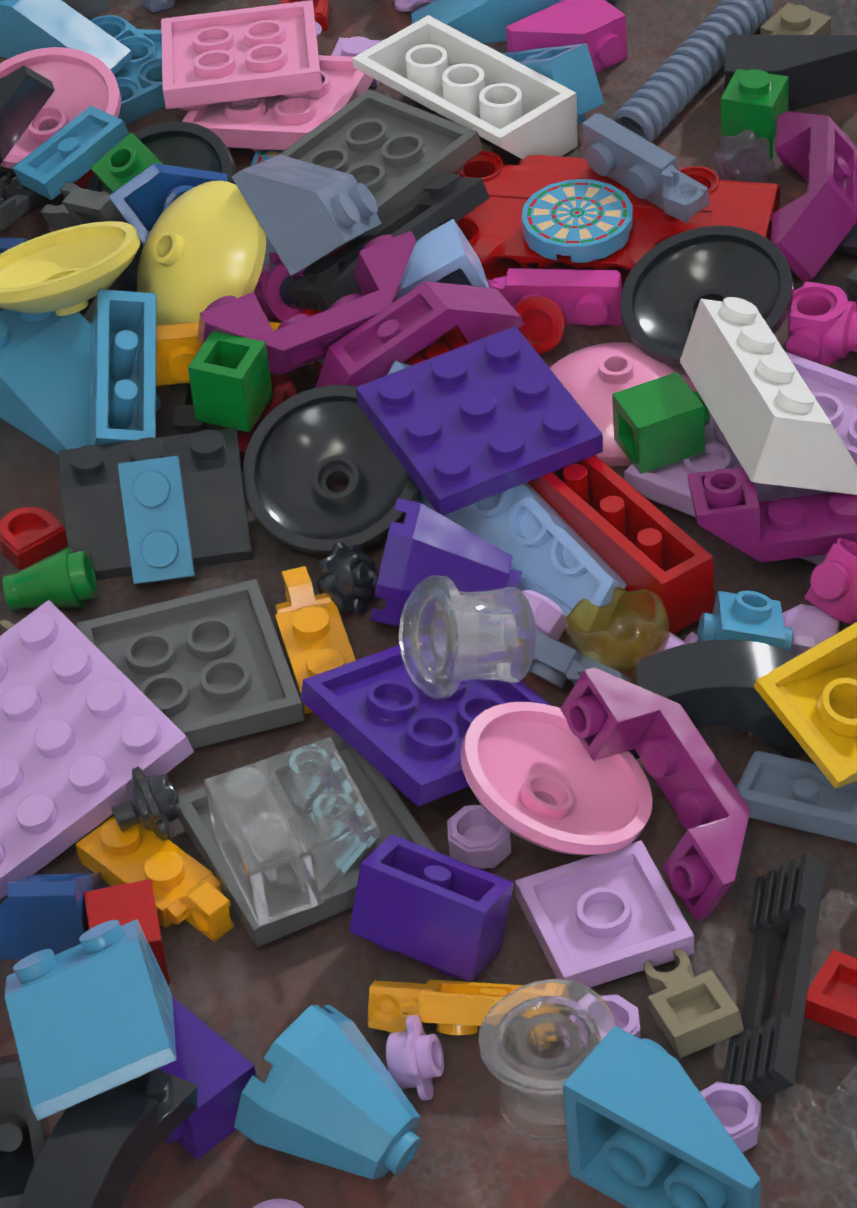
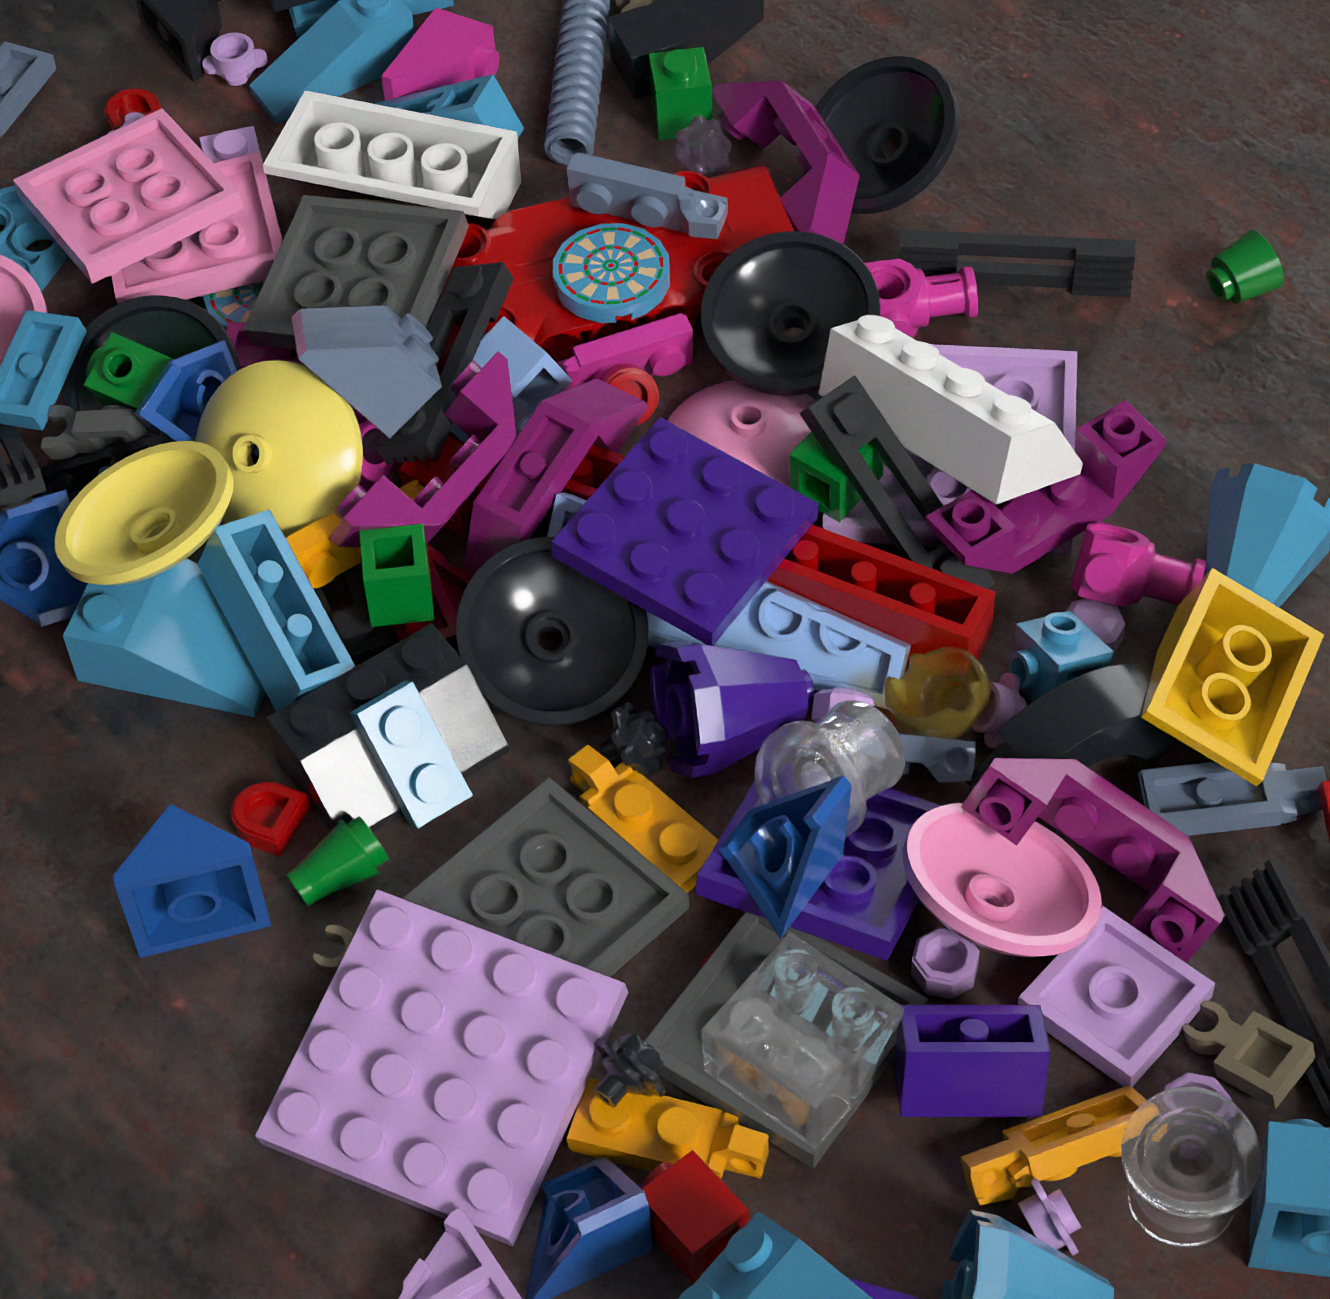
camera: 30 degrees left, 10 degrees up
none -> blue slope [718,775,852,939]
none -> black container [799,375,996,589]

